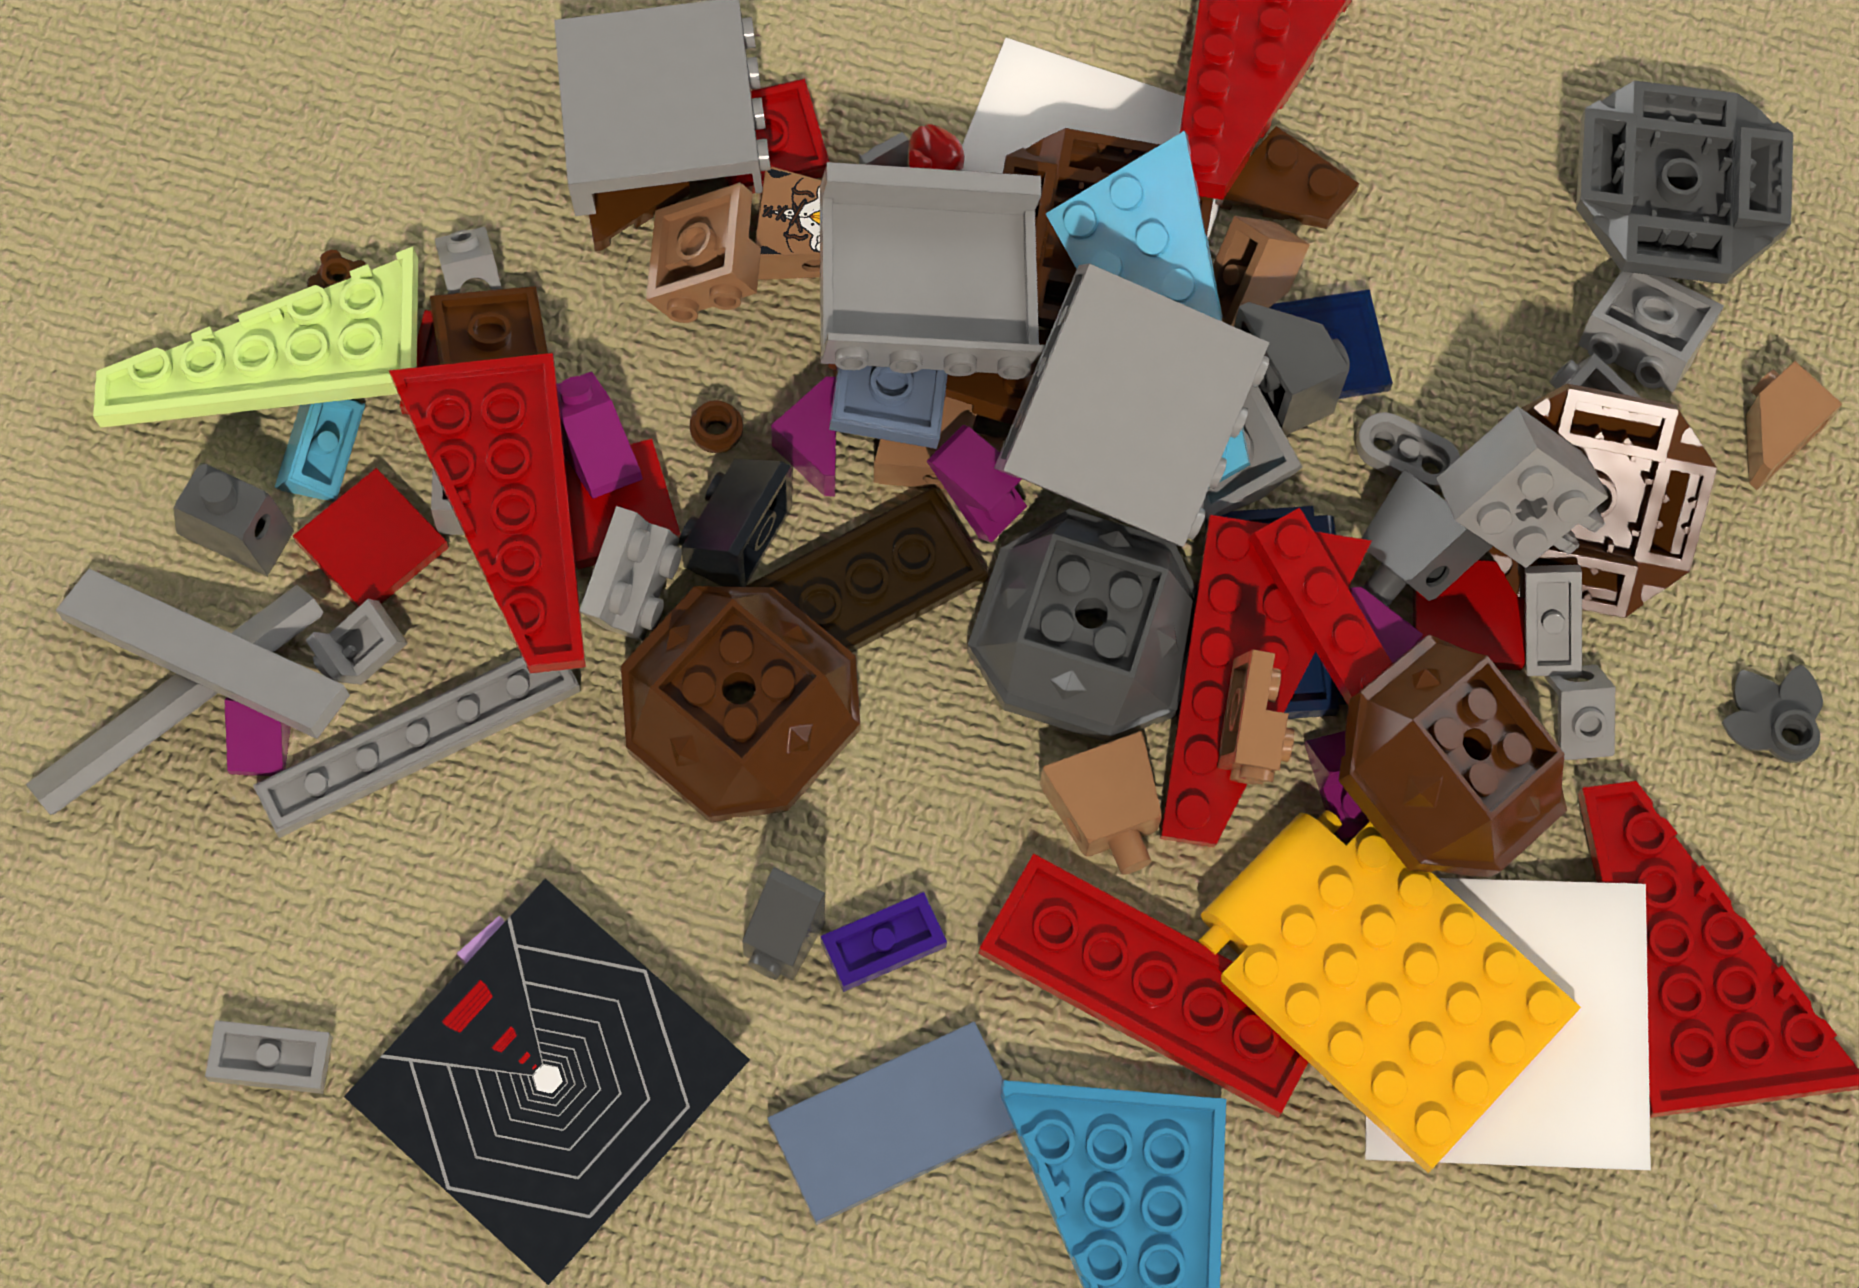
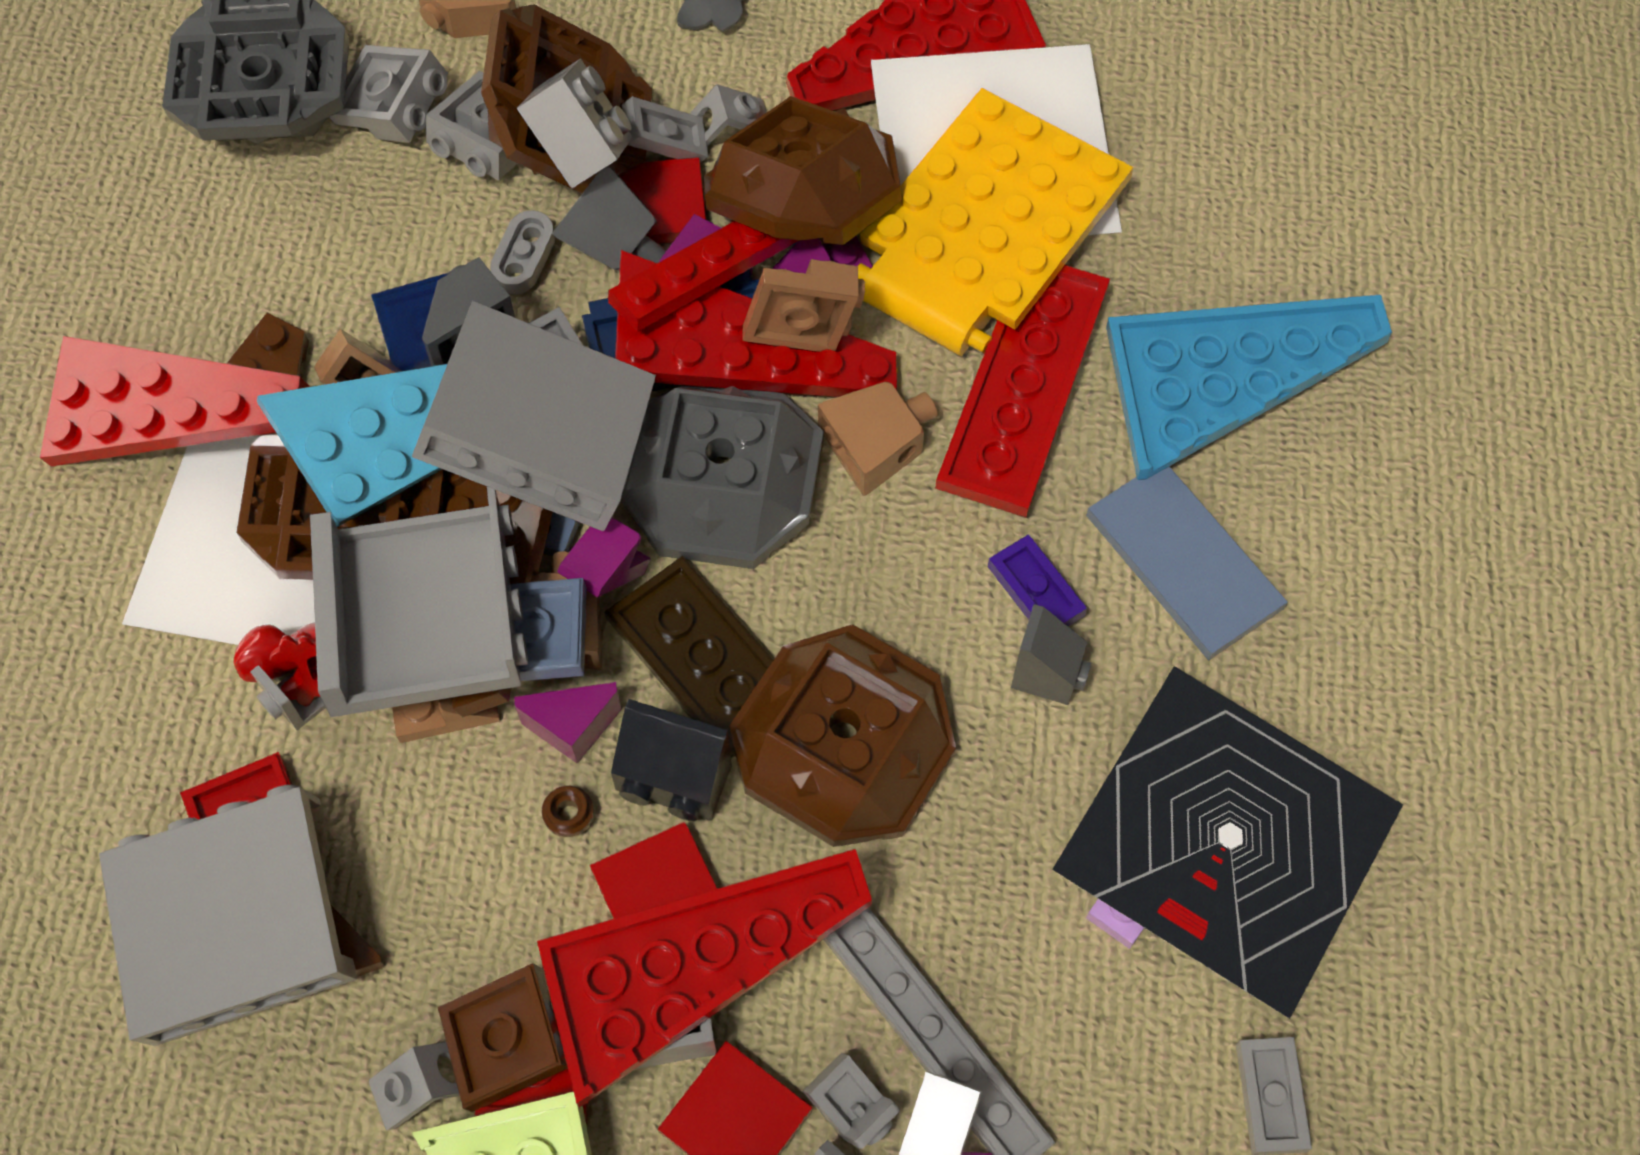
camera: 95 degrees left, 5 degrees down
magenta slope [557,371,642,499] -> none
light grey plate [579,506,682,641] -> none
medium nougat plate [646,183,761,323] -> none
medium nougat torso [755,167,822,280] -> none

